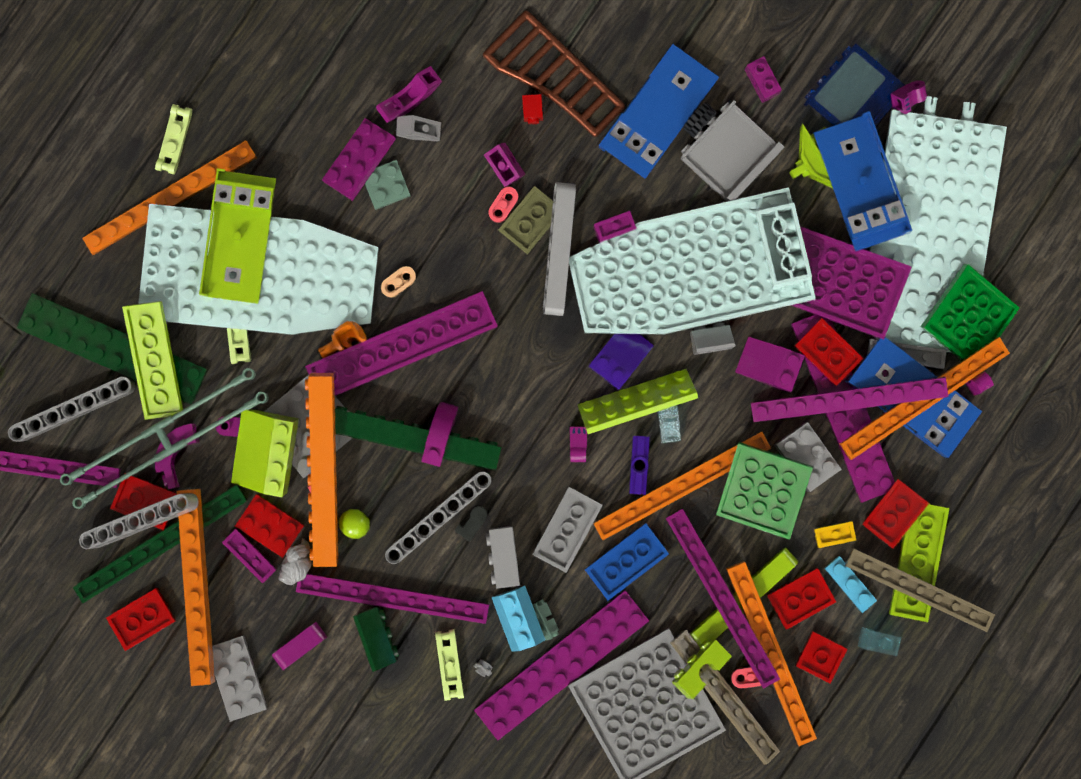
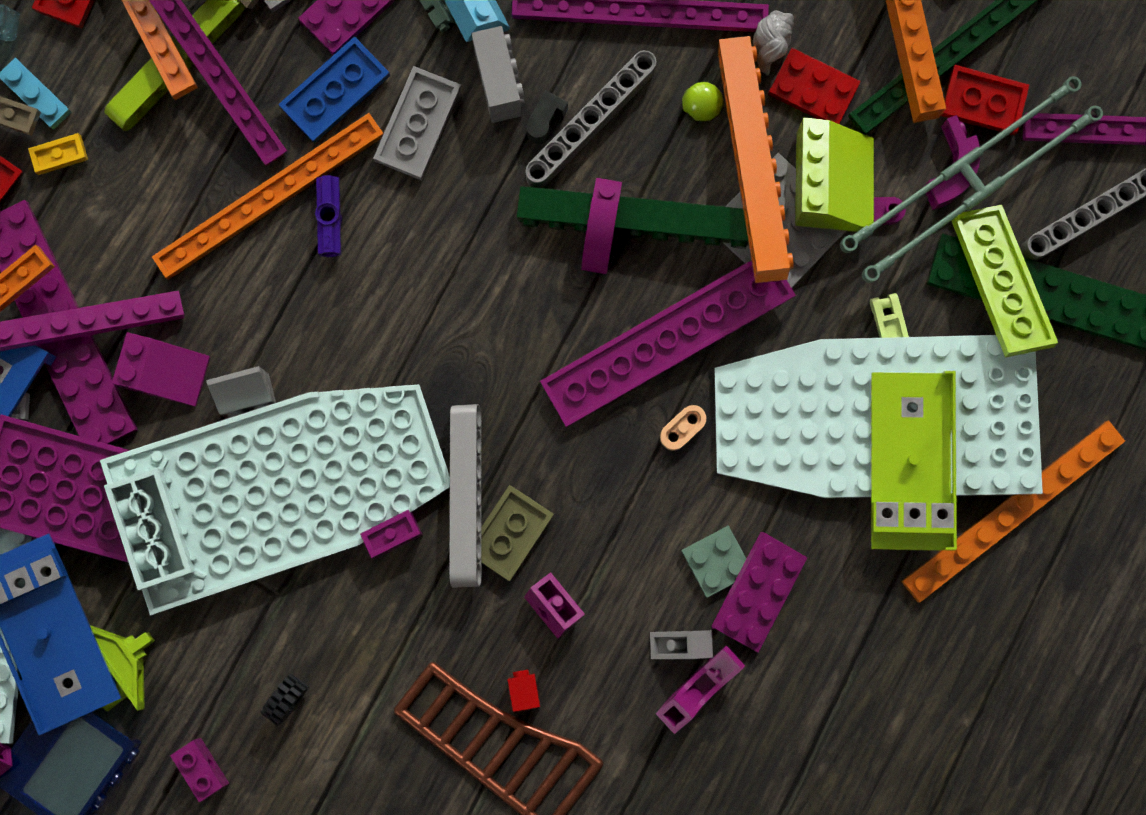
camera: 170 degrees right, 5 degrees down
light grey beam [79,493,199,549] -> none
yellowish green plate [155,104,192,175] -> none
magenta plate [222,529,277,584] -> none
orange piece [318,321,367,358] -> none
coral plate [489,187,518,223] -> none
magenta leg [570,427,587,462] -> none
lime plate [578,369,698,434] -> none
dark purple slope [589,334,654,390] -> none
blue piece [598,44,719,179] -> none
clear light blue plate [657,405,681,443] -> none
light grey panel [681,101,784,202] -> none
plate [716,442,814,540] -> none
red plate [766,568,836,630] -> none
light grey brick [774,422,842,492] -> none
red plate [794,318,863,386] -> none

